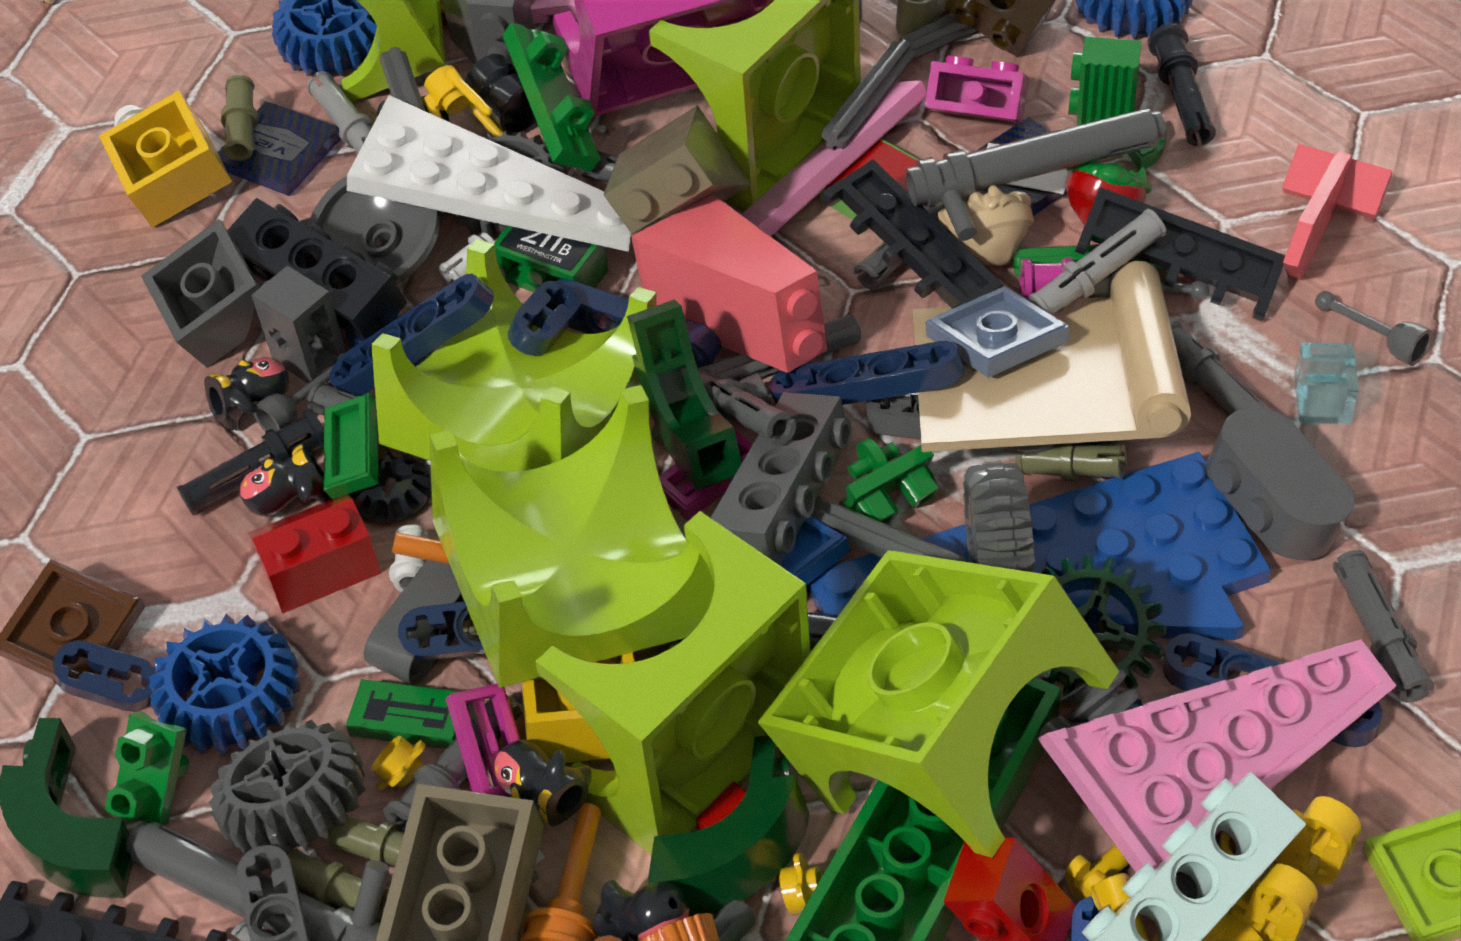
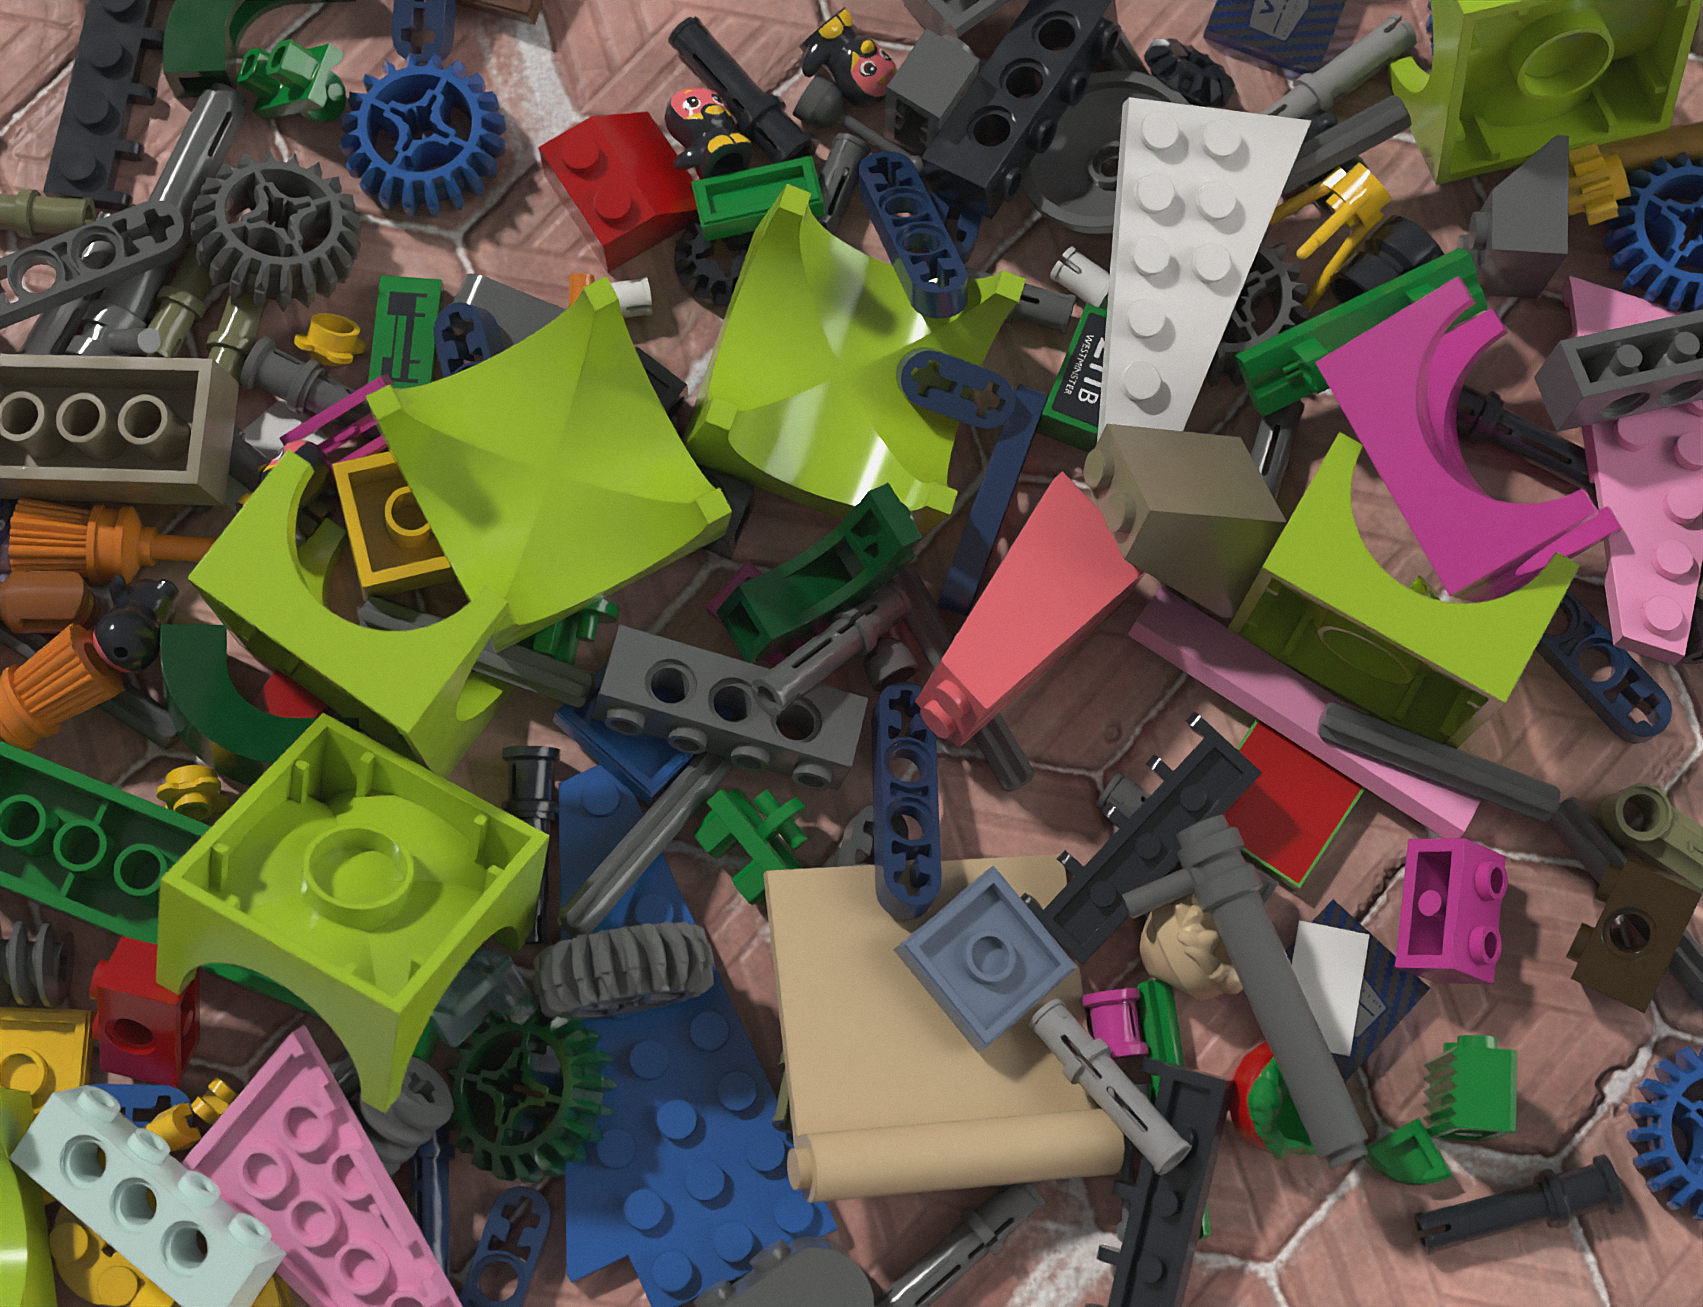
camera: 75 degrees right, 25 degrees up
none -> black gear [1144,39,1235,107]

